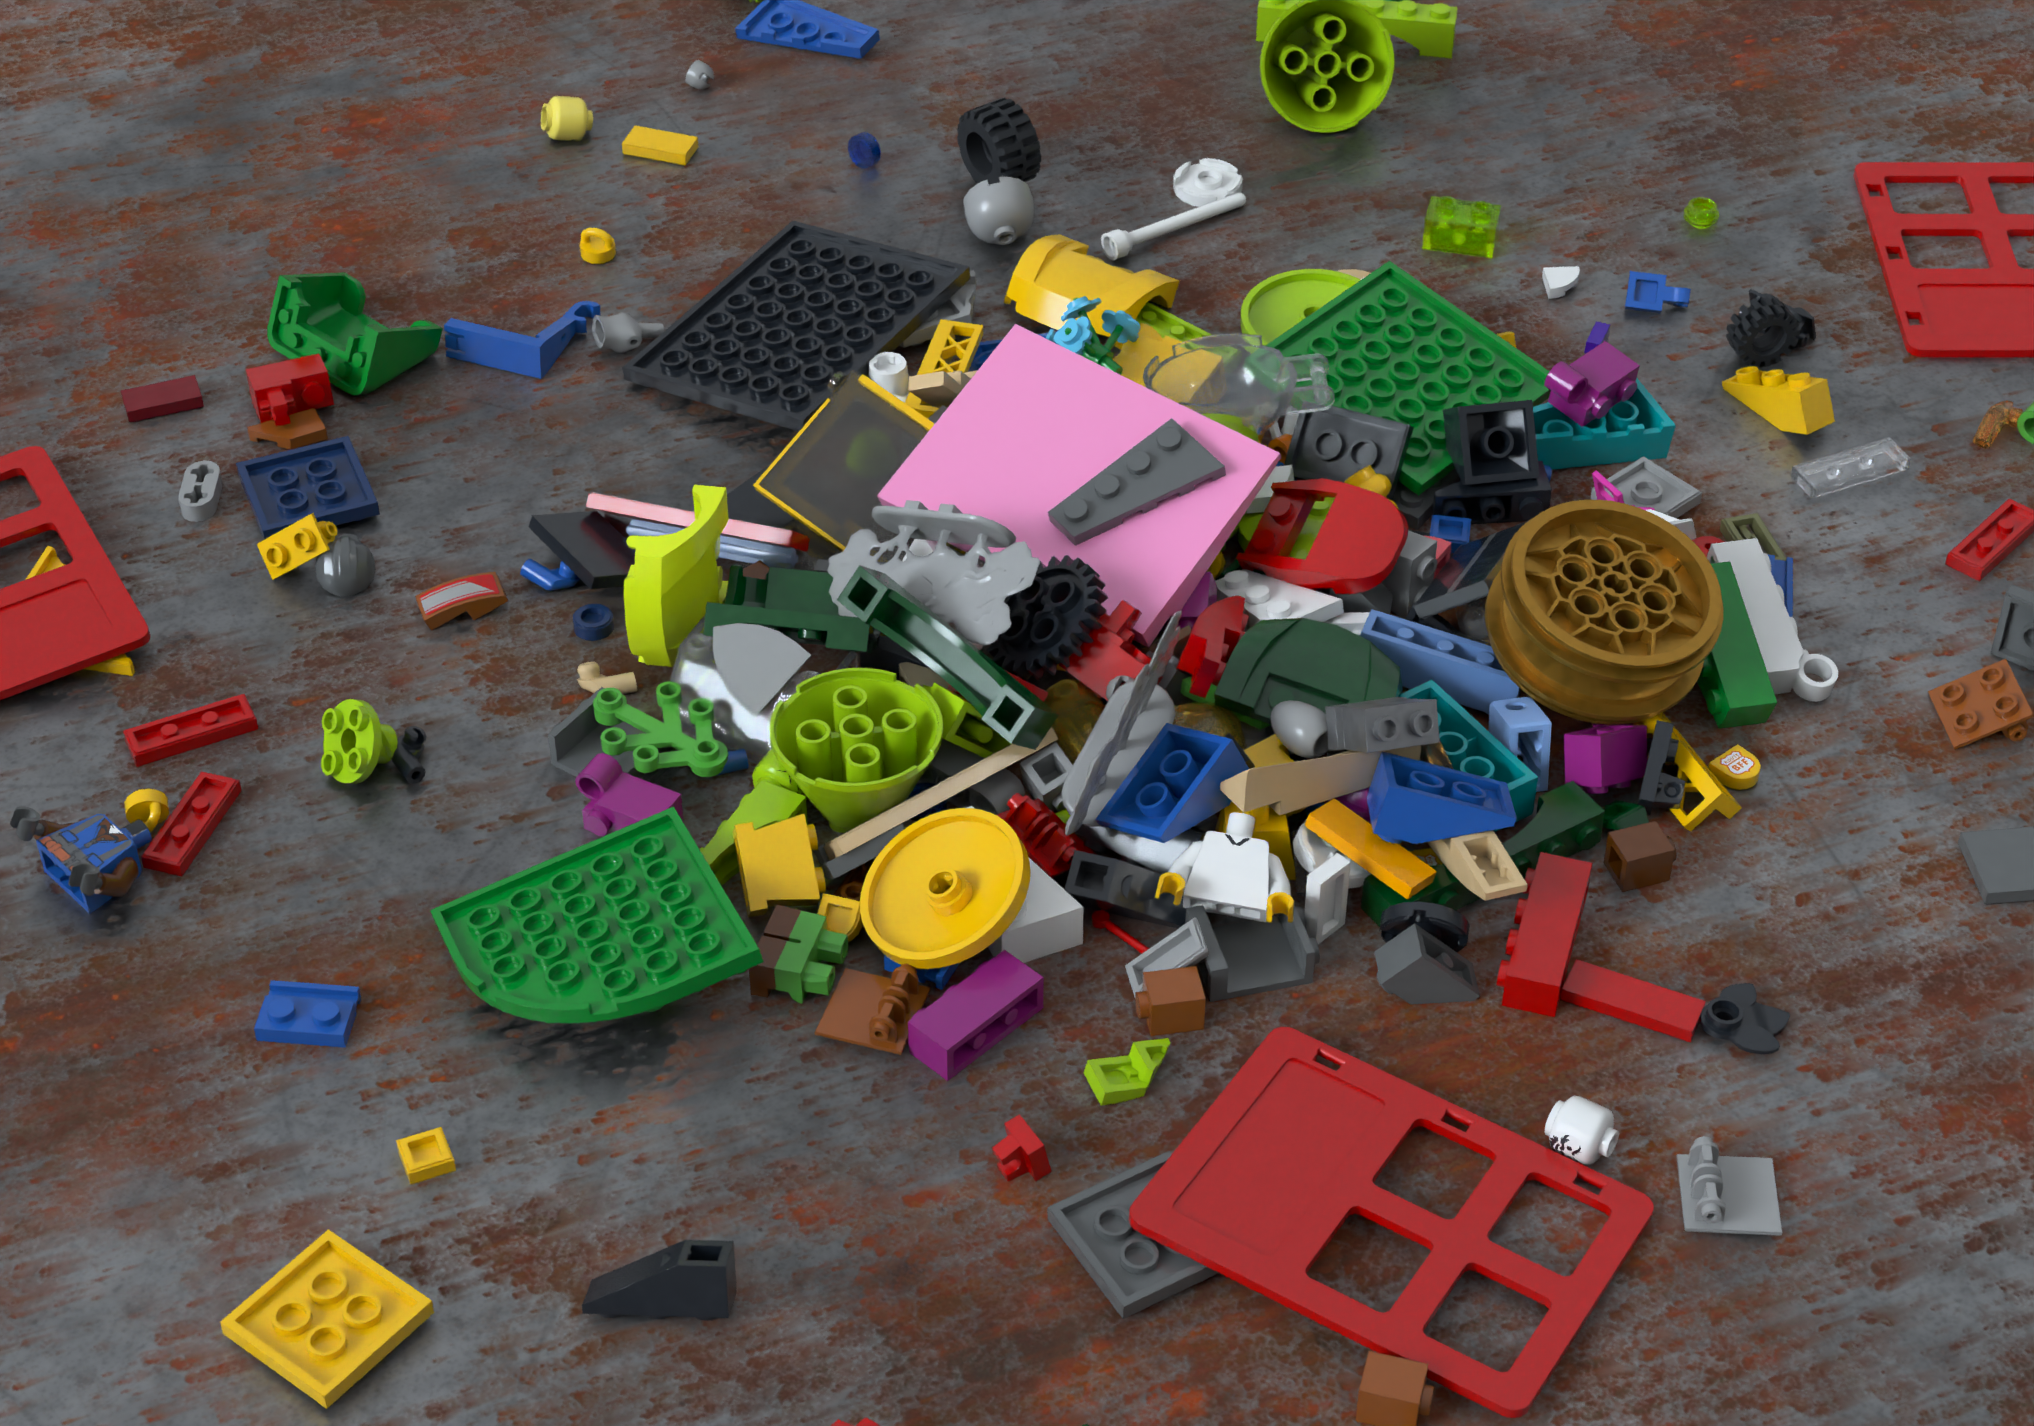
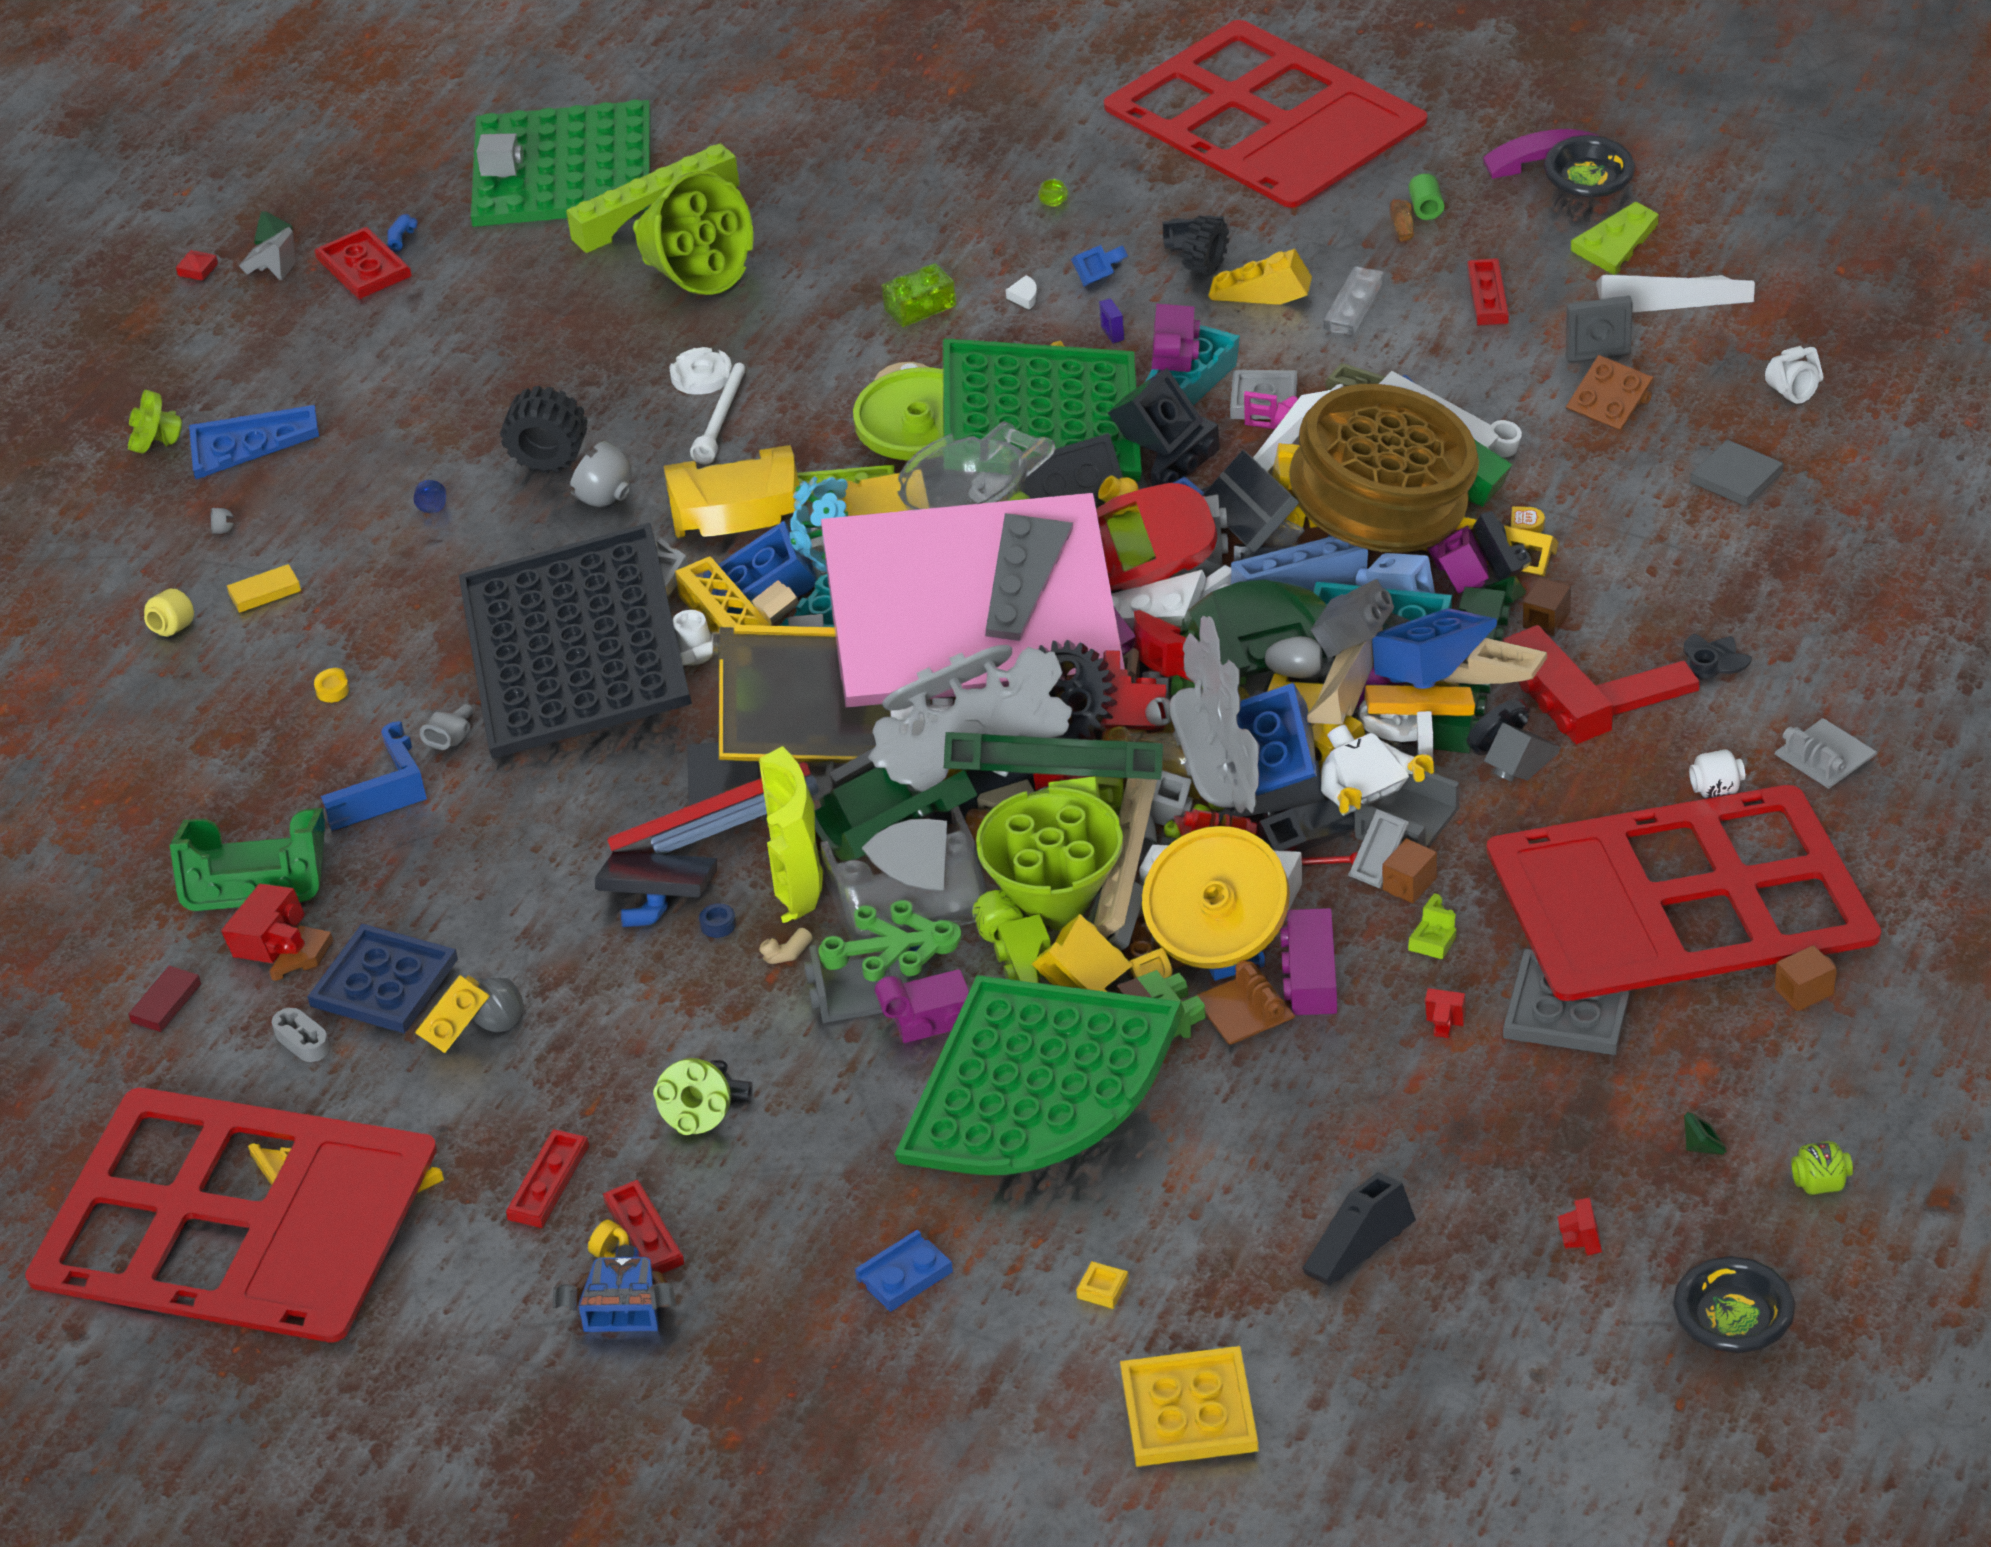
camera: 40 degrees left, 0 degrees up
slope [415,572,509,630] -> none

